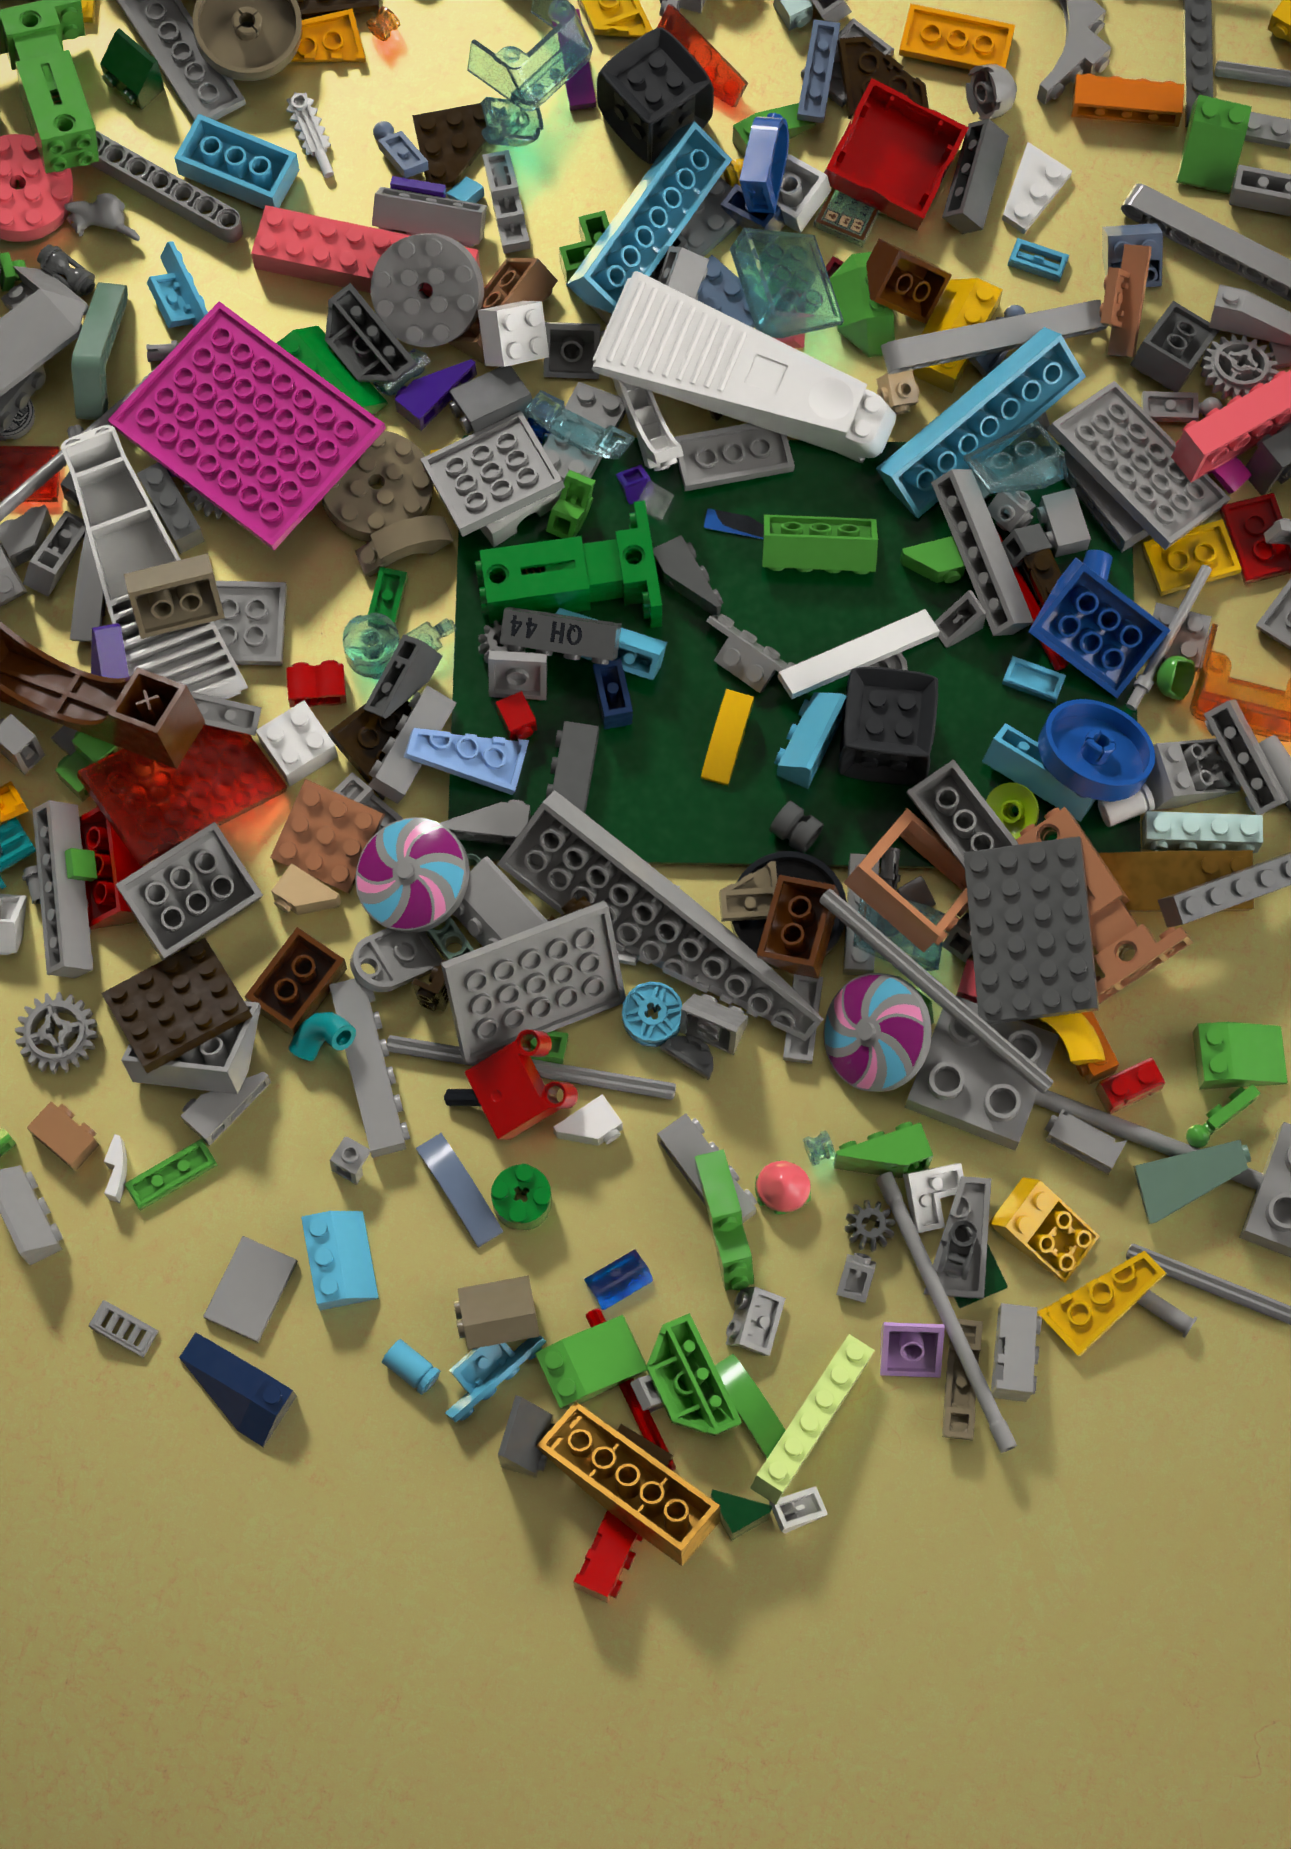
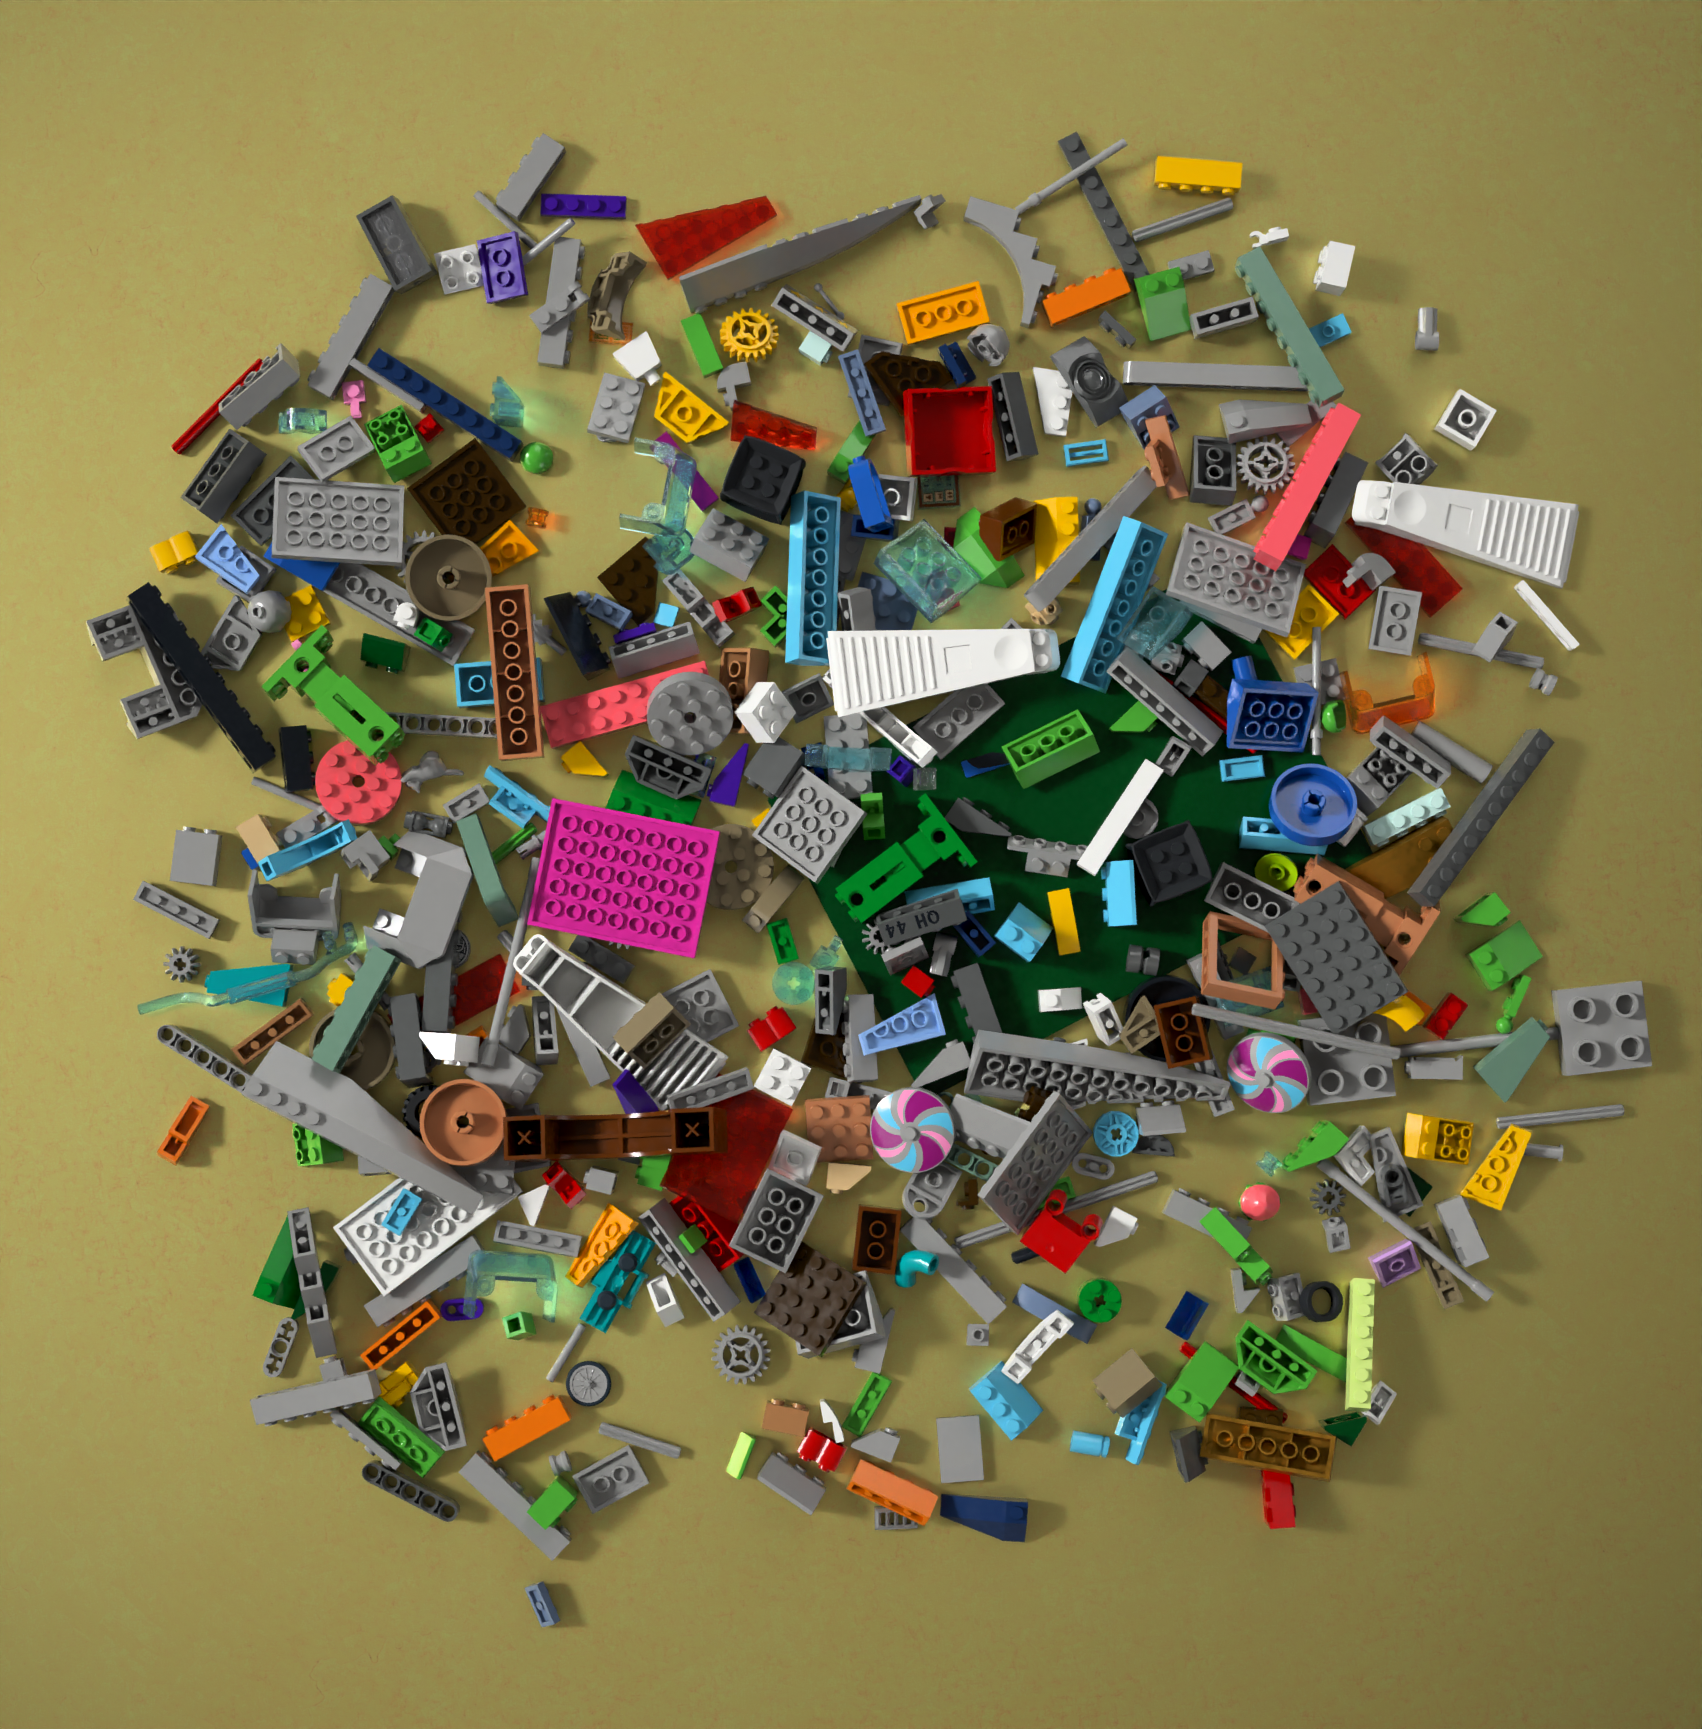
camera: 25 degrees left, 15 degrees up
none -> white plate [393,602,420,630]
none -> green bracket [414,617,453,652]
none -> light grey plate [443,783,490,824]
none -> nougat brick [485,584,544,761]
none -> bright green axle [492,823,537,864]
none -> black slope [544,592,612,681]
none -> yellow slope [561,741,609,777]
none -> light grey brick [689,508,769,582]
none -> red brick [712,587,762,623]
none -> clear blue slope [733,1257,765,1304]
none -> white plate [768,1130,822,1186]
none -> red brick [797,1427,847,1473]
none -> orange brick [847,1460,938,1526]
none -> light grey slope [851,1427,900,1463]
none -> light grey piece [929,932,958,977]
none -> dark blue bracket [938,342,976,388]
none -> medium azure slope [993,902,1053,962]
none -> white slope [1001,1310,1074,1384]
none -> white slope [1038,987,1082,1012]
none -> dark grey slope [1050,336,1128,428]
none -> light grey plate [1072,1153,1115,1180]
none -> white brick [1083,993,1123,1047]
none -> dark grey plate [1098,310,1136,349]
none -> light grey slope [1230,1268,1261,1313]
none -> black tyre [1300,1281,1343,1322]
none -> bright green slope [1454,892,1511,927]

